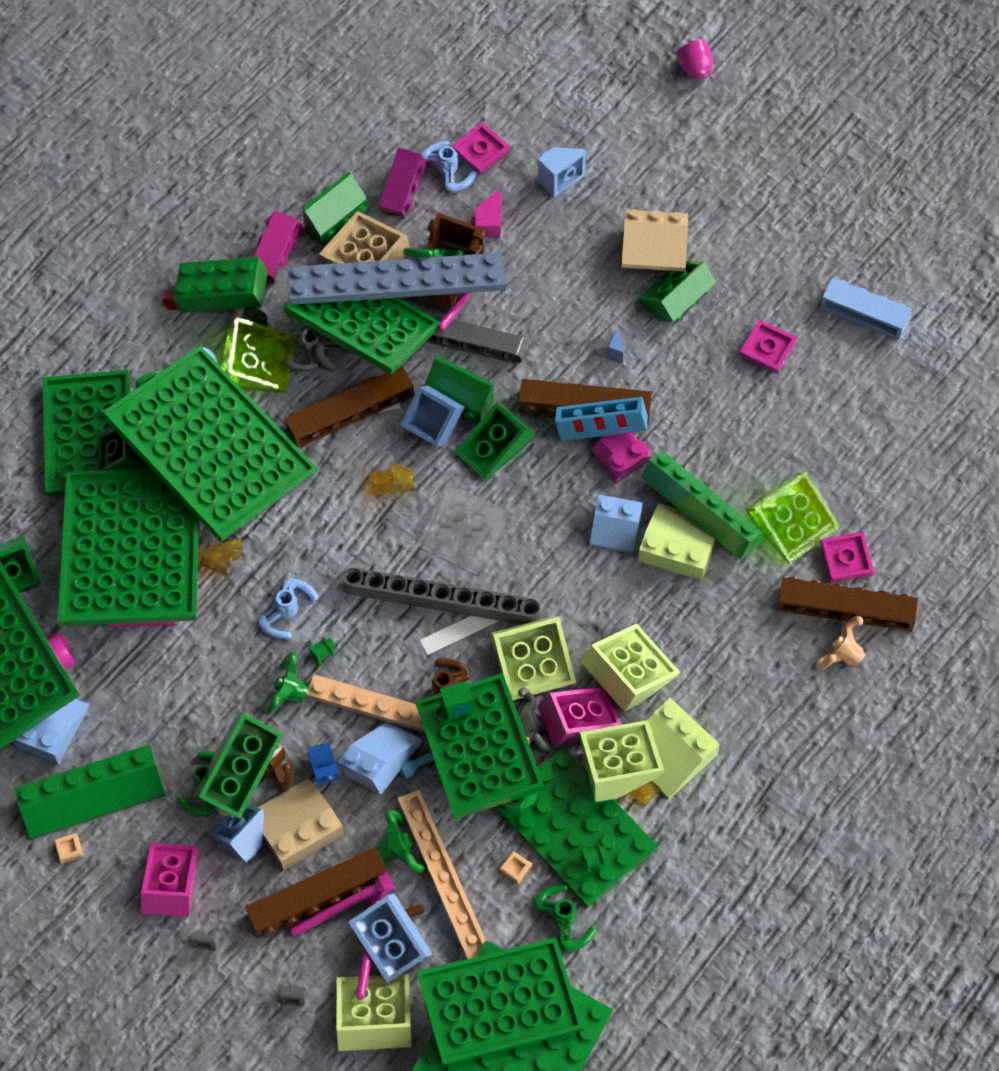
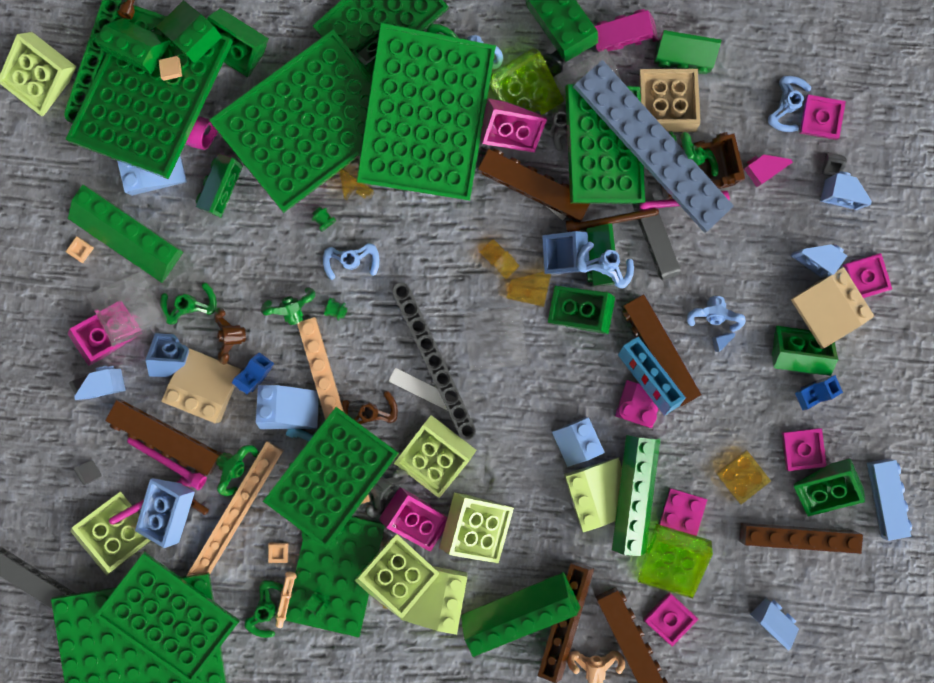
camera: 55 degrees right, 25 degrees up
green brick [194,712,284,819] -> none
magenta wedge [379,147,427,218] -> none
green brick [438,681,476,720] -> none
none -> light blue slope [74,366,126,400]
none -> clear slope [86,272,167,347]
none -> green slope [196,154,243,218]
none -> light nougat piece [275,571,297,628]
none -> green brick [312,207,336,232]
none -> green slope [461,572,581,657]
none -> dark pink slope [480,99,547,153]
none -> clear yellow wing [507,272,551,307]
none -> reddish brown brick [537,562,594,683]
none -> reddish brown piece [566,208,659,232]
none -> light blue piece [577,242,634,288]
none -> dark pink plate [659,488,707,536]
none -> light blue piece [687,296,746,332]
none -> clear yellow plate [716,450,771,505]
none -> reddish brown brick [739,523,863,554]
none -> light blue slope [750,598,799,651]
none -> light blue slope [791,244,847,278]
none -> green slope [794,458,865,517]
none -> blue brick [795,375,843,410]
none -> dark grey slope [822,152,847,176]
none -> dark pink tile [843,253,892,298]

